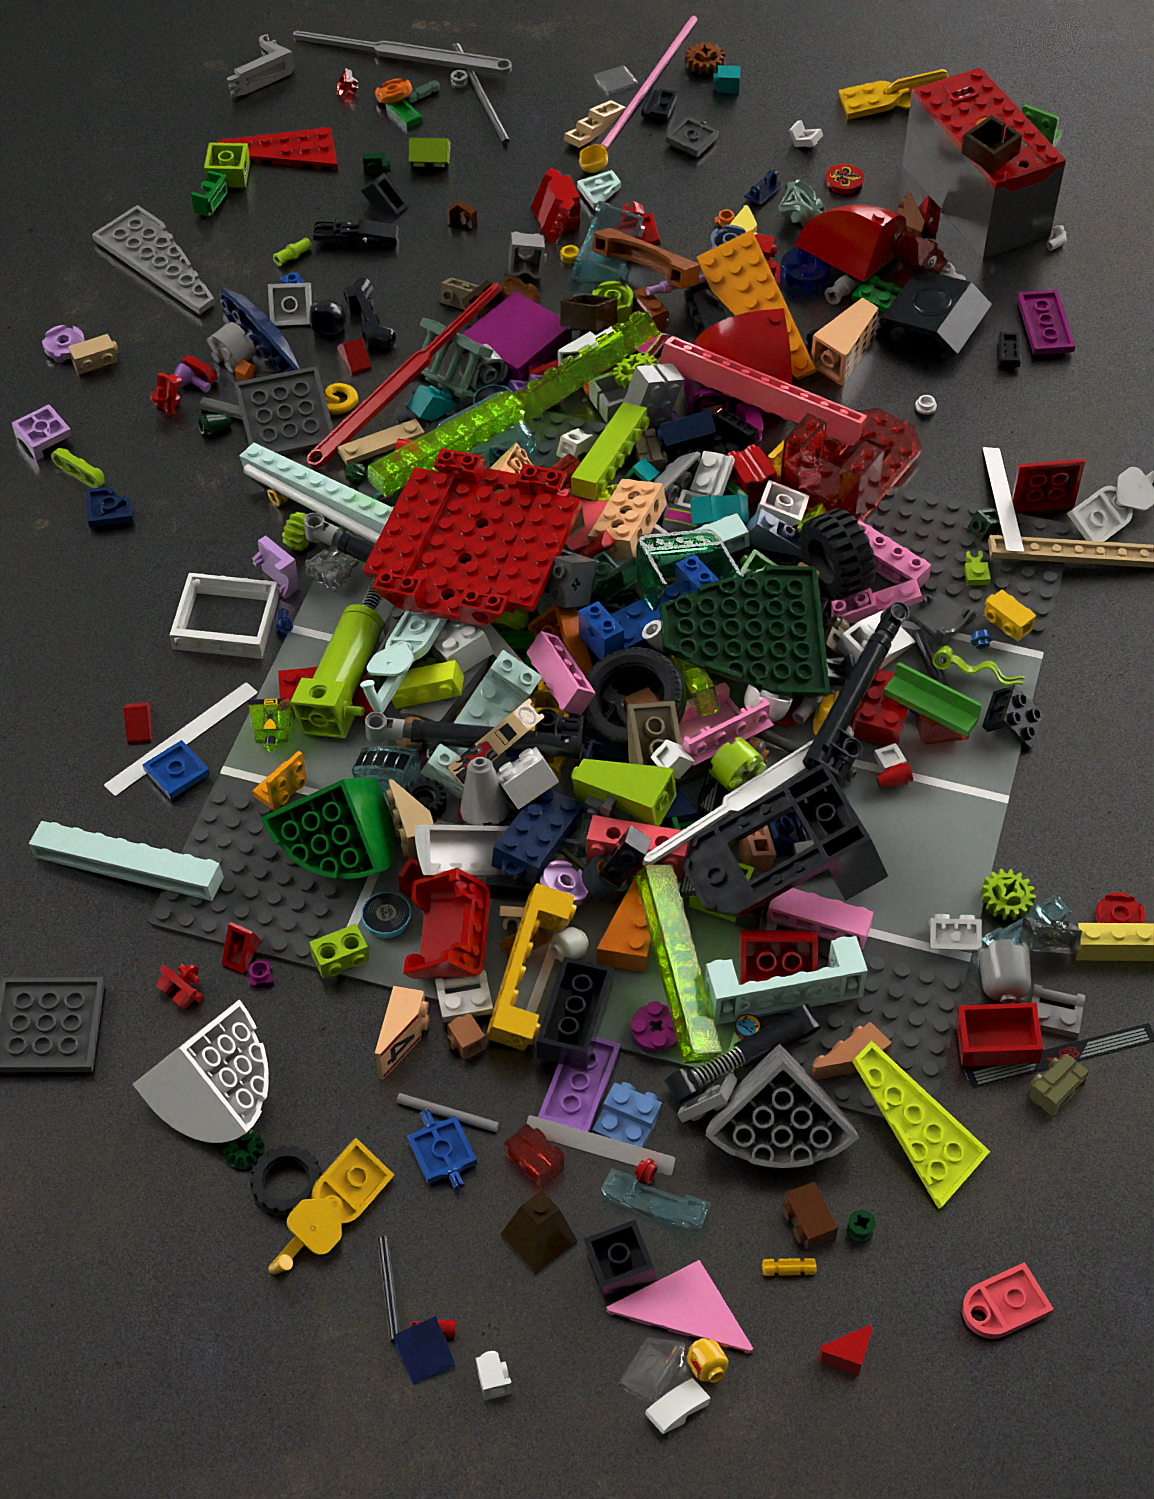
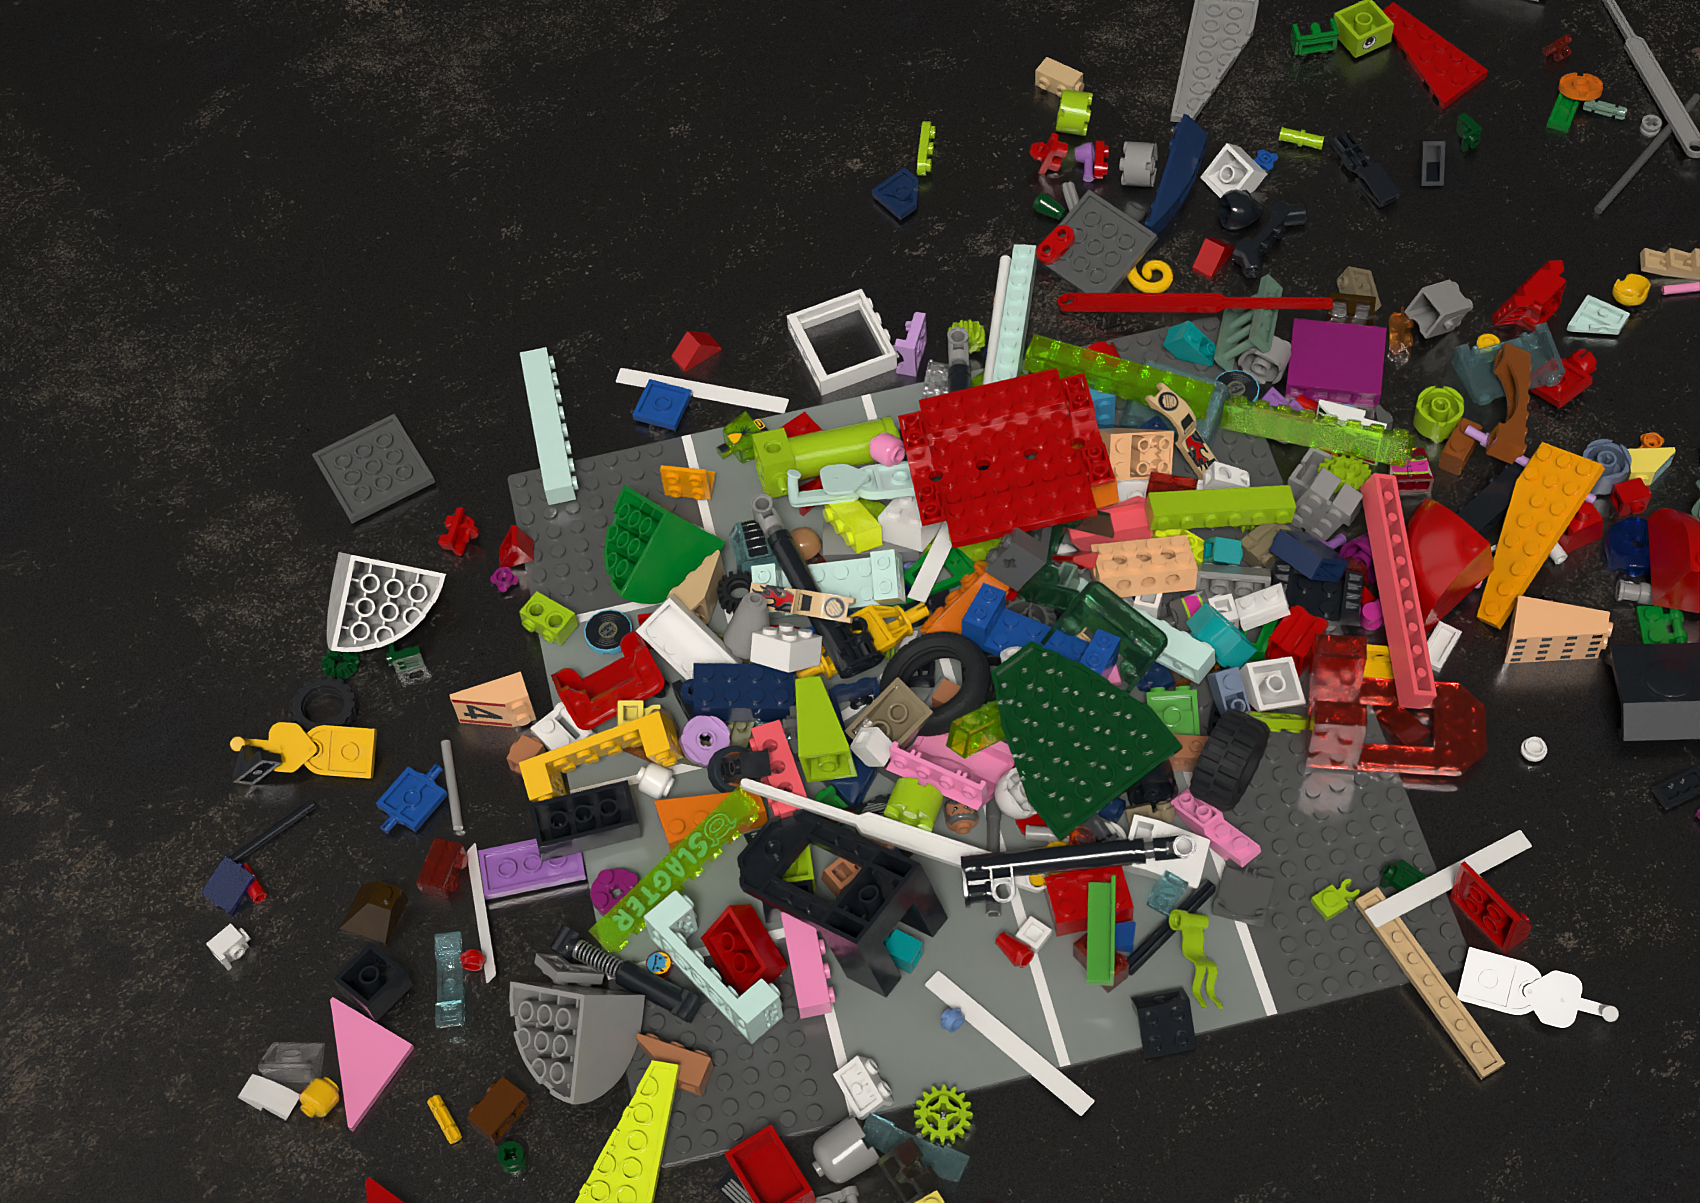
camera: 65 degrees right, 5 degrees up
lavender piece [12,405,72,461] -> none
lavender plate [42,325,85,362] -> none
orange piece [235,359,256,381] -> none
clear blue arm [275,608,294,634] -> none
tan plate [338,418,425,466] -> none
dark green plate [345,462,367,484] -> none
lime slope [409,138,451,168] -> none
reddish brown bracket [446,199,478,229] -> none
bright pink brick [526,631,596,715] -> none
dark brown piece [560,293,618,334] -> none
medium blue plate [592,1082,662,1148] -> none
bright pink brick [858,520,931,588] -> none
blue plate [971,630,993,649] -> none
yellow brick [983,590,1036,642] -> none
none -> black slope [232,745,282,785]
none -> dark green bracket [385,642,425,674]
none -> light yellow brick [617,701,660,726]
none -> bright pink head [870,432,906,467]
none -> white sticker [925,971,1094,1116]
none -> medium blue plate [940,1008,965,1033]
none -> red plate [1036,225,1075,265]
none -> lime brick [1056,89,1093,136]
none -> clear red tile [1069,826,1096,845]
none -> tan piece [1145,383,1218,480]
none -> clear light blue bracket [1146,870,1189,917]

